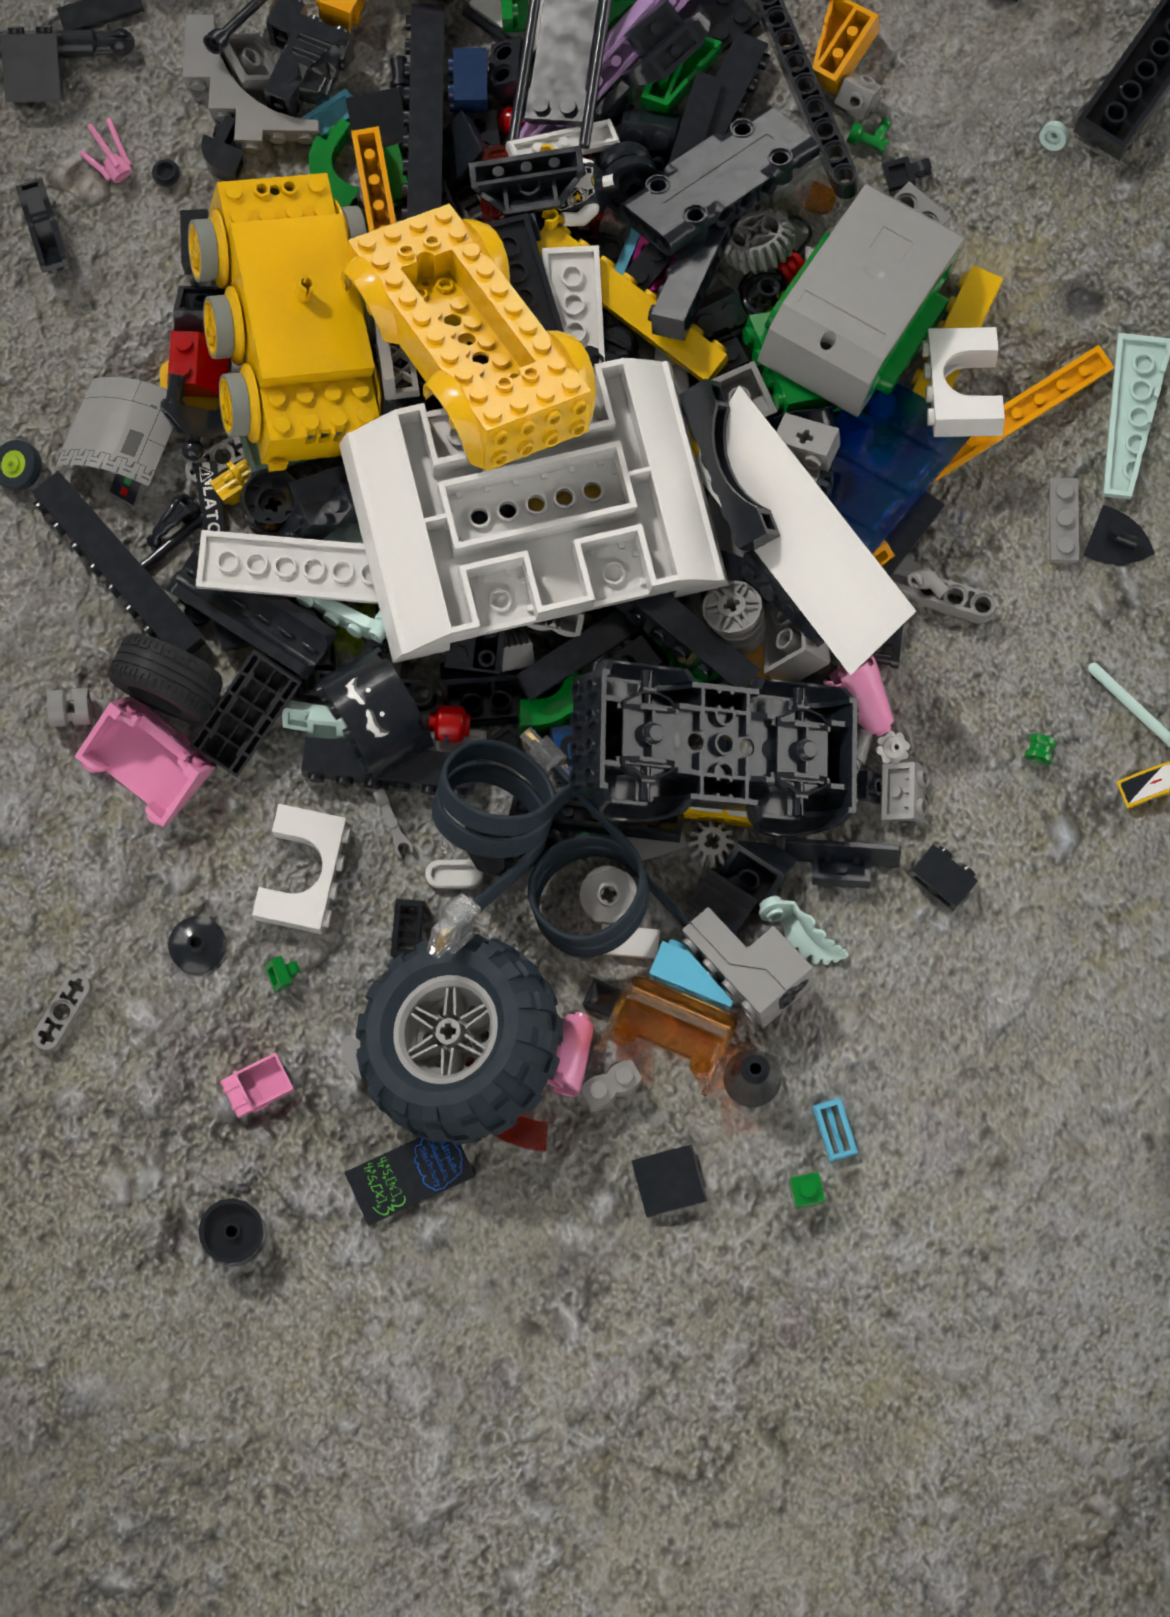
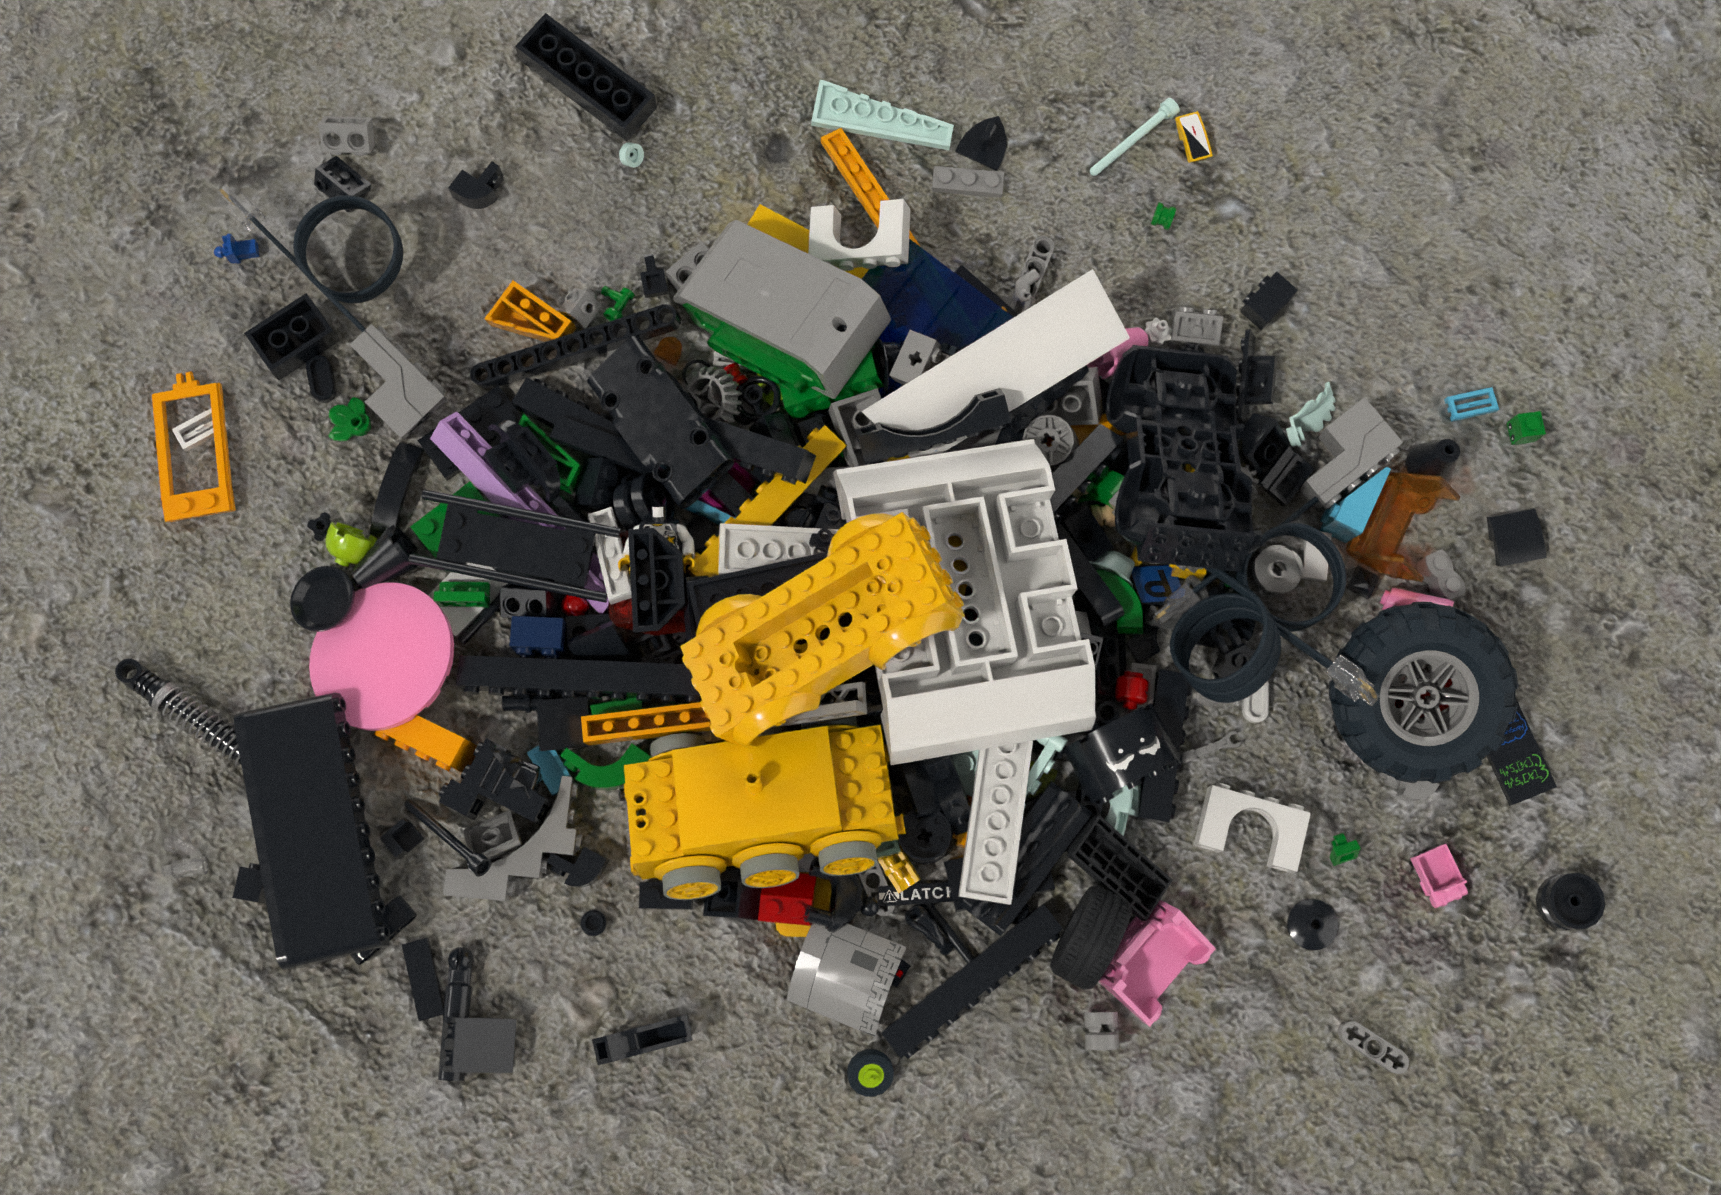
camera: 95 degrees left, 0 degrees up
bright pink plant [79,118,133,183] -> none
black slope [390,897,425,957] -> none

